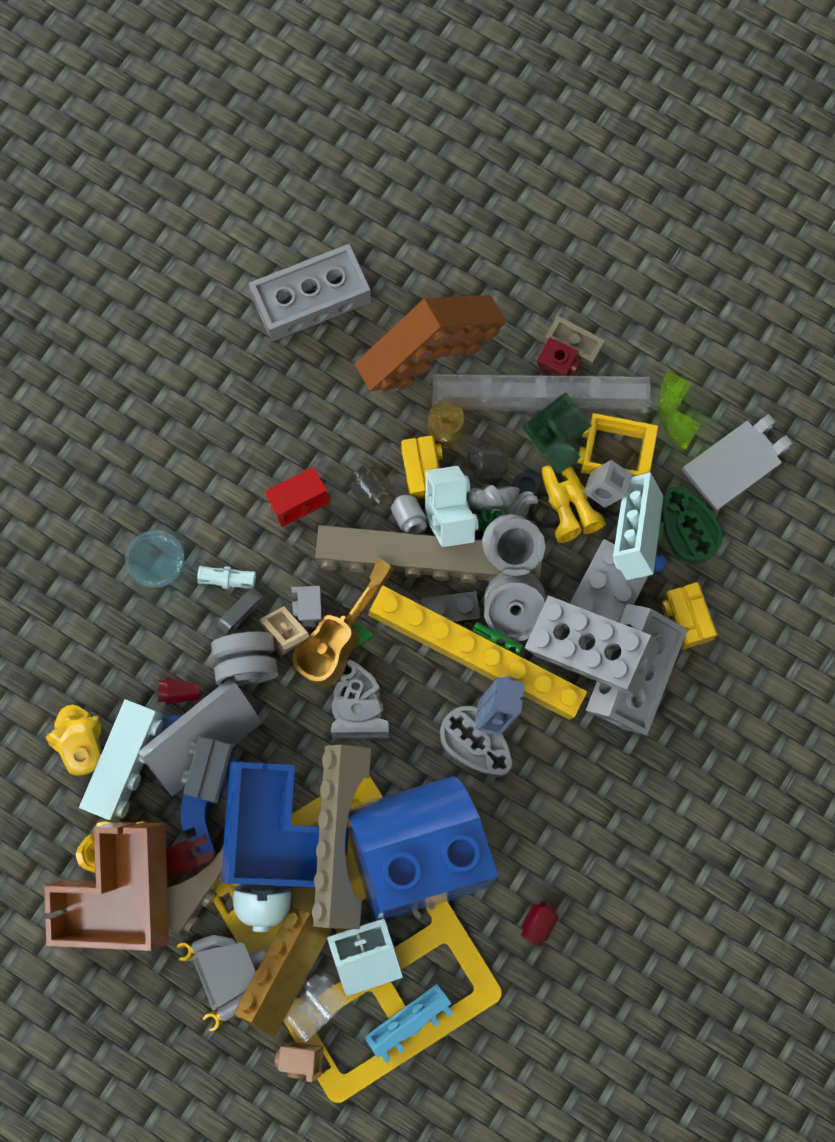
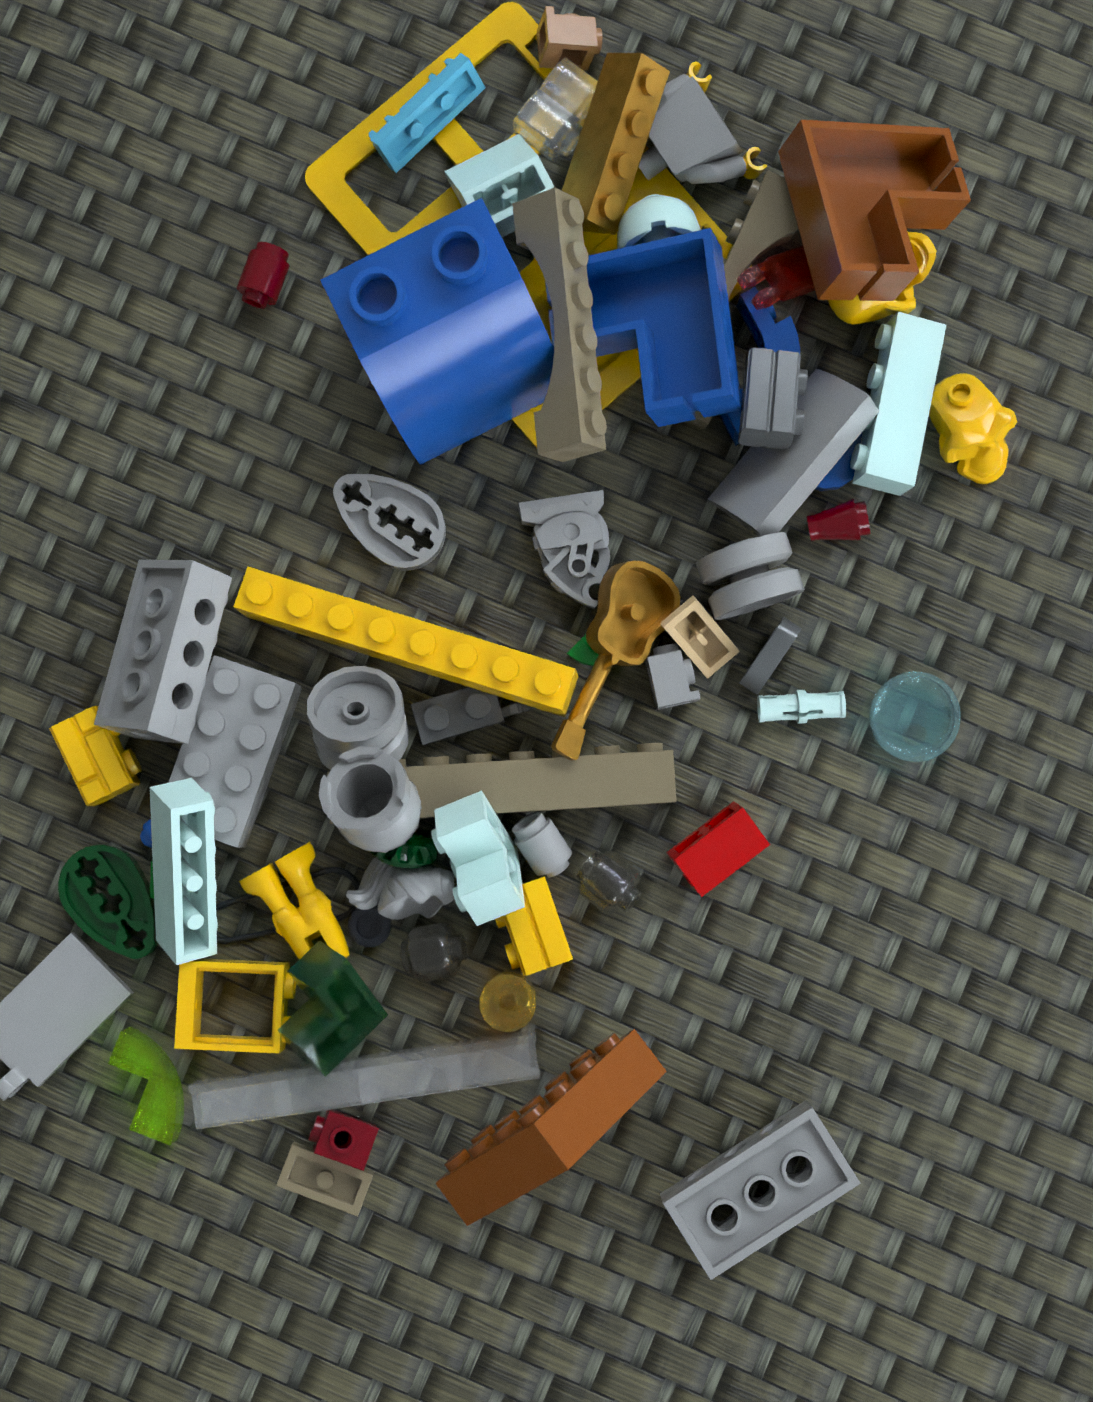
camera: 175 degrees right, 10 degrees up
green pin [473,622,523,655] -> none
sand blue brick [475,676,525,736] -> none
light grey brick [525,595,660,697] -> none
light grey brick [584,460,632,508] -> none

